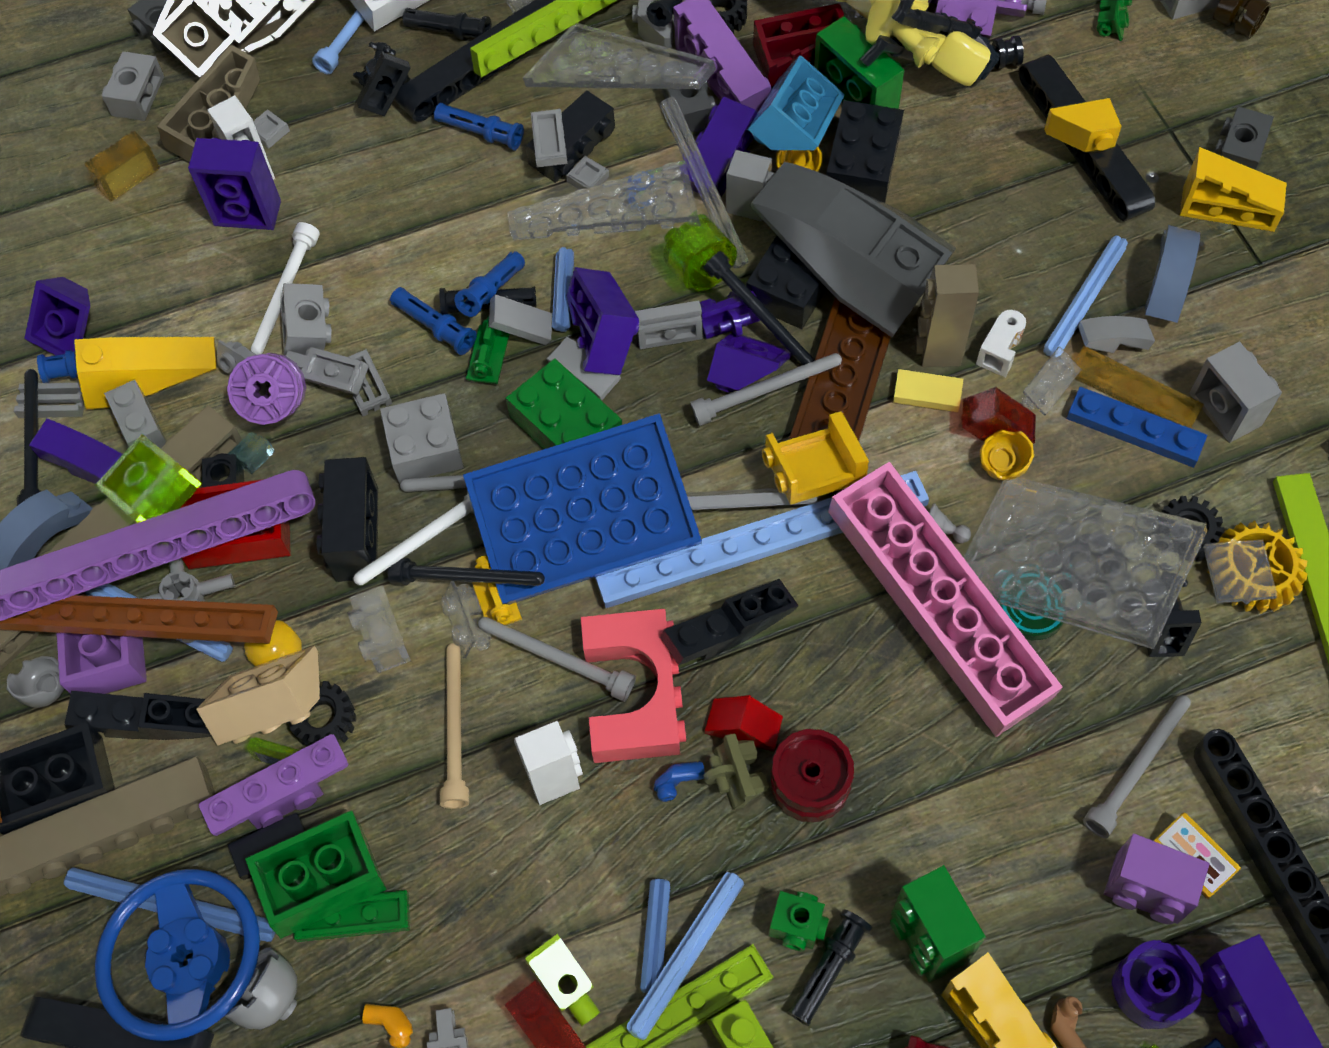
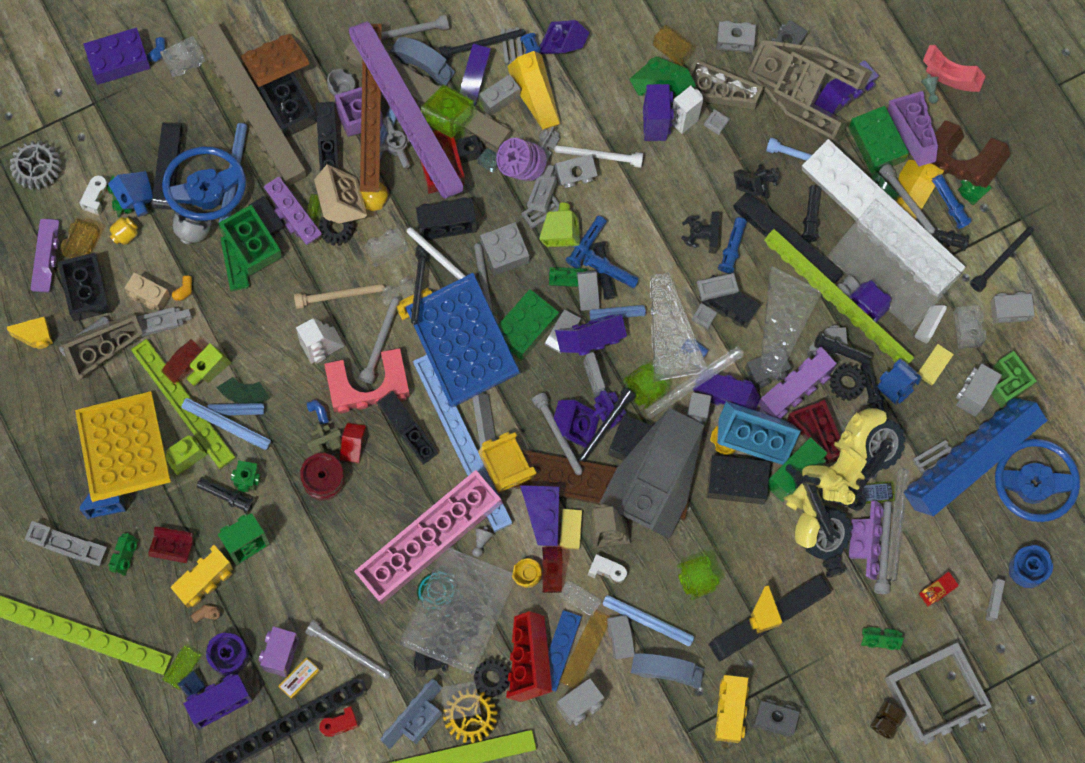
camera: 75 degrees right, 10 degrees up
none -> clear green tile [216,377,270,404]
none -> red leg [319,706,359,737]
none -> sand blue bracket [380,678,442,749]
none -> red wedge [506,611,552,702]
none -> dark purple wedge [520,486,560,546]
none -> lime torso [539,203,580,247]
none -> green wedge [629,56,696,97]
none -> clear neon green brick [677,555,719,601]
none -> black piece [681,212,719,254]

